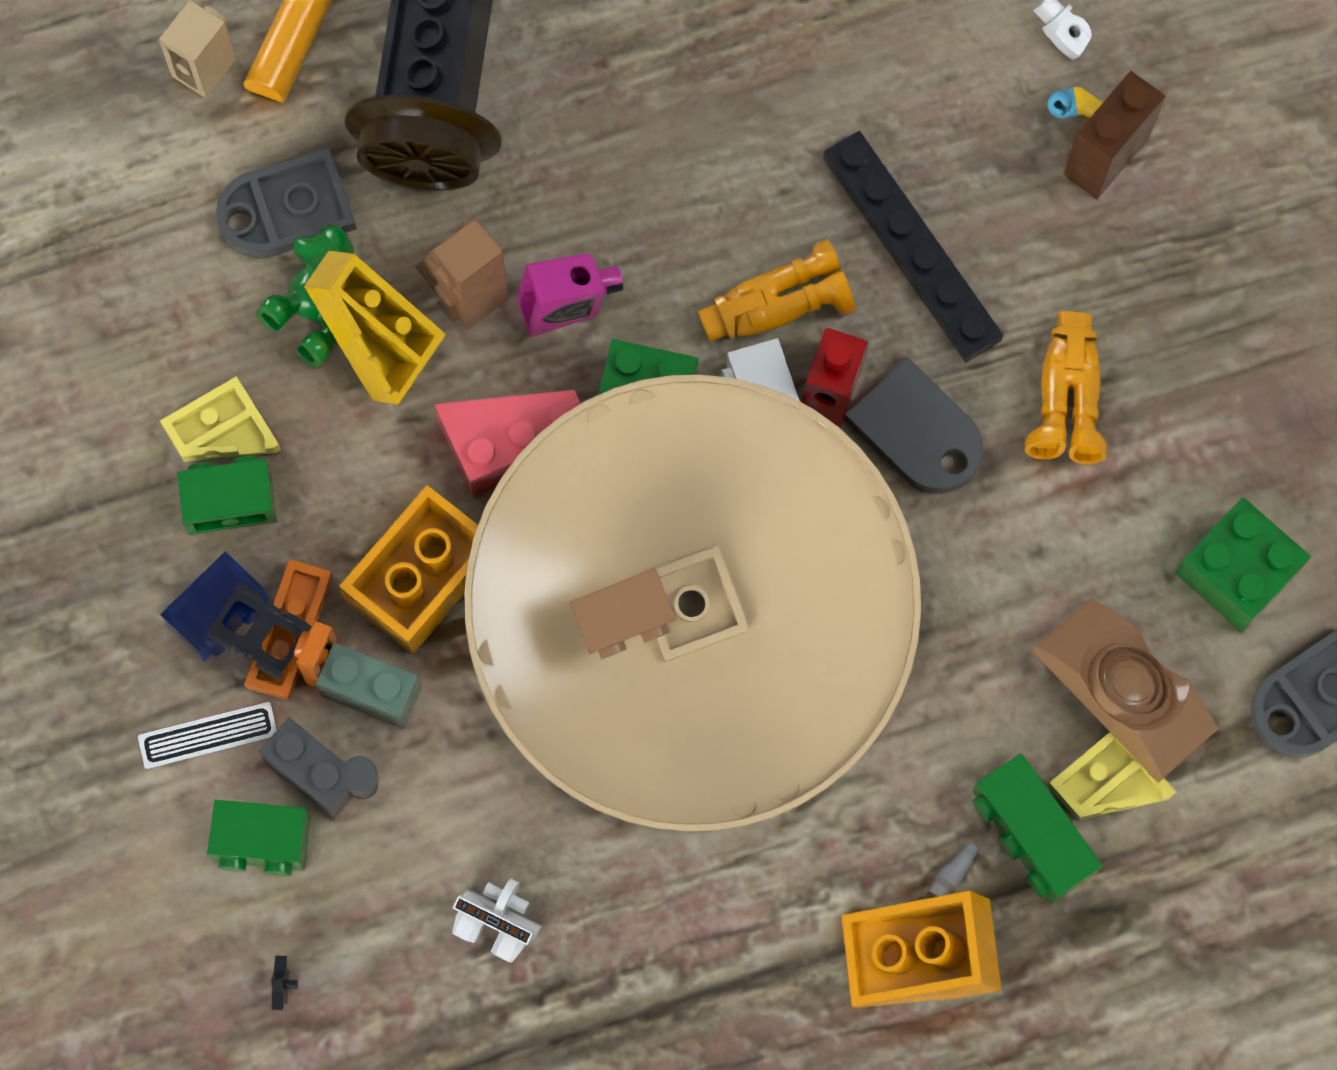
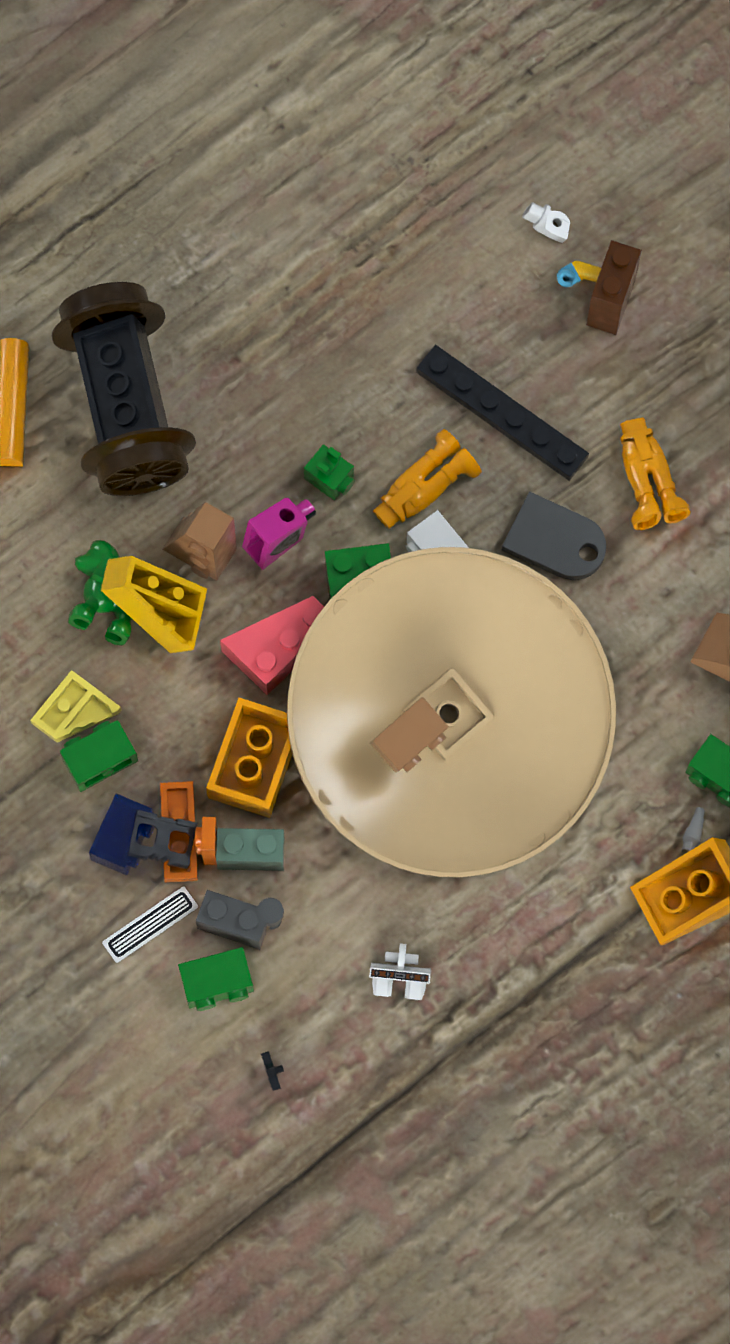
camera: 20 degrees left, 0 degrees up
dark grey tile [216,147,357,258] -> none
red torso [802,328,868,429] -> none
none -> green brick [304,444,355,501]

